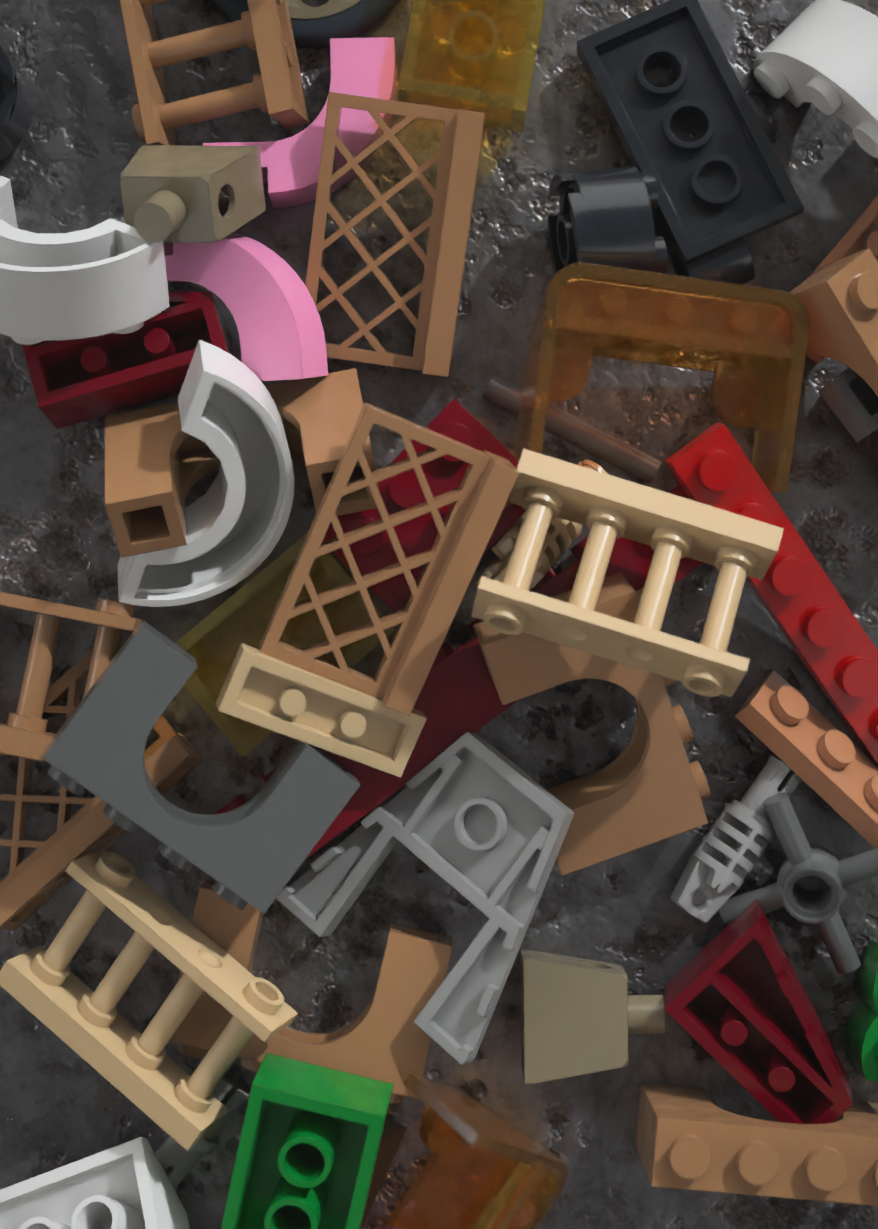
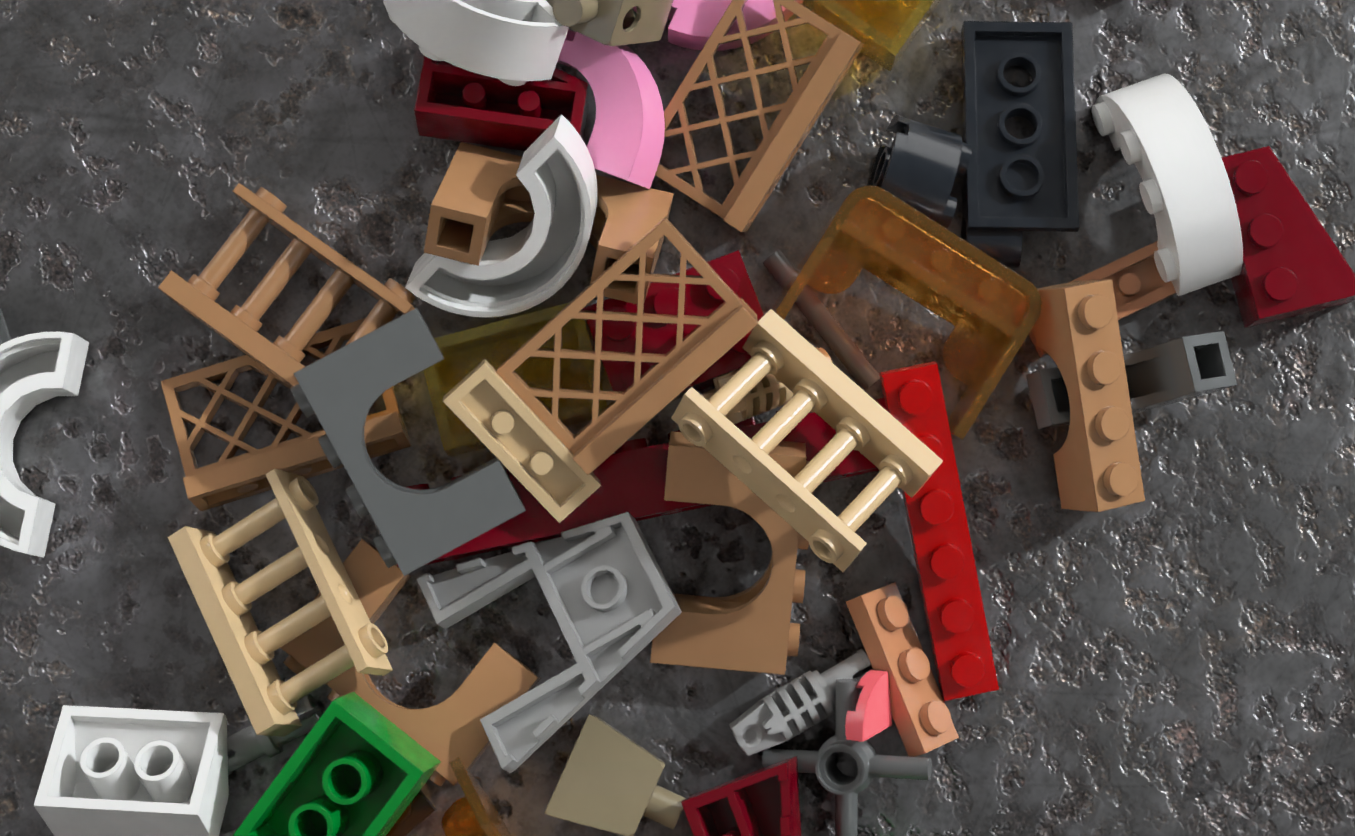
camera: 30 degrees right, 5 degrees down
none -> coral tile [845,669,892,742]

